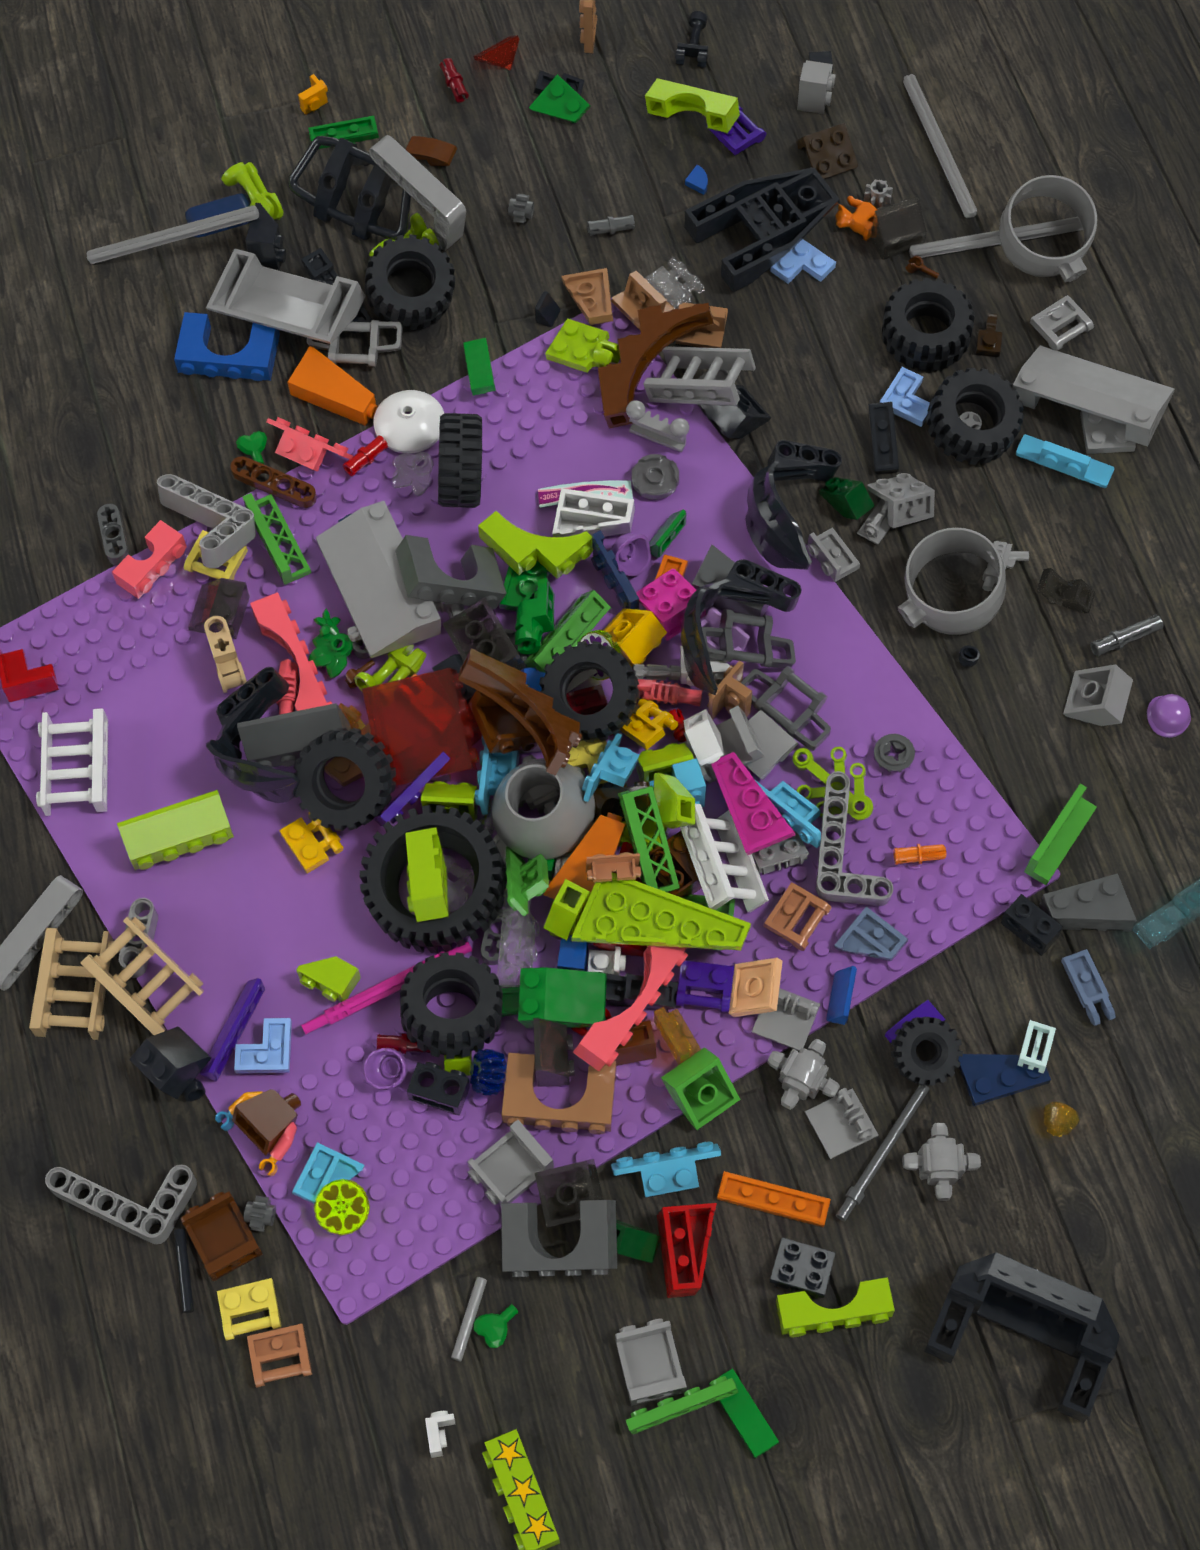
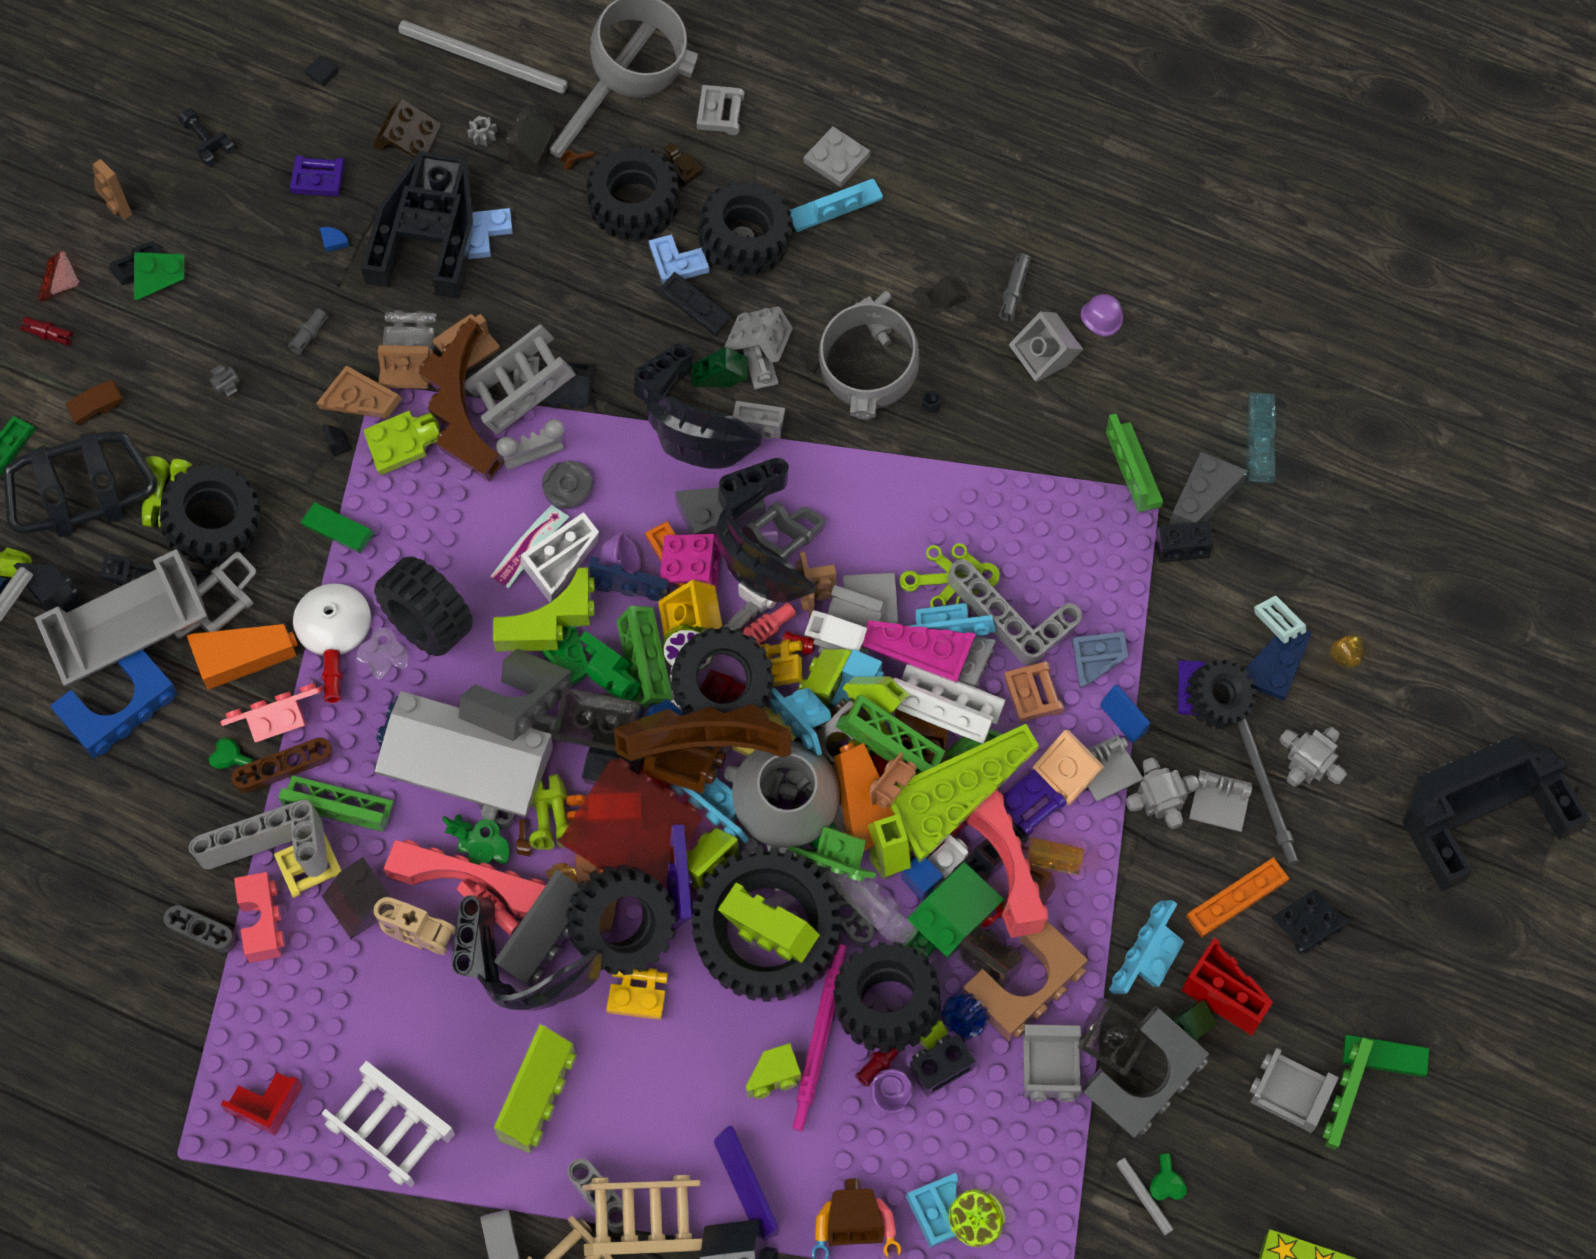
camera: 50 degrees left, 0 degrees up
light blue plate [234,1018,292,1073] -> none
light grey beam [369,135,466,251] -> none
lime arch [645,78,740,133] -> none
green slope [649,509,686,558] -> none
bright green slope [661,1047,741,1130] -> none
dark grey bar [741,666,831,751] -> none
lime arch [776,1277,895,1337] -> none
light grey brick [797,60,836,114] -> none
orange animal [835,196,884,241] -> none
dark grey gear [874,734,915,773] -> none
orange axle [893,844,946,865] -> none
light grey slope [1013,346,1175,447] -> none
sand blue hinge [1061,949,1115,1026] -> none

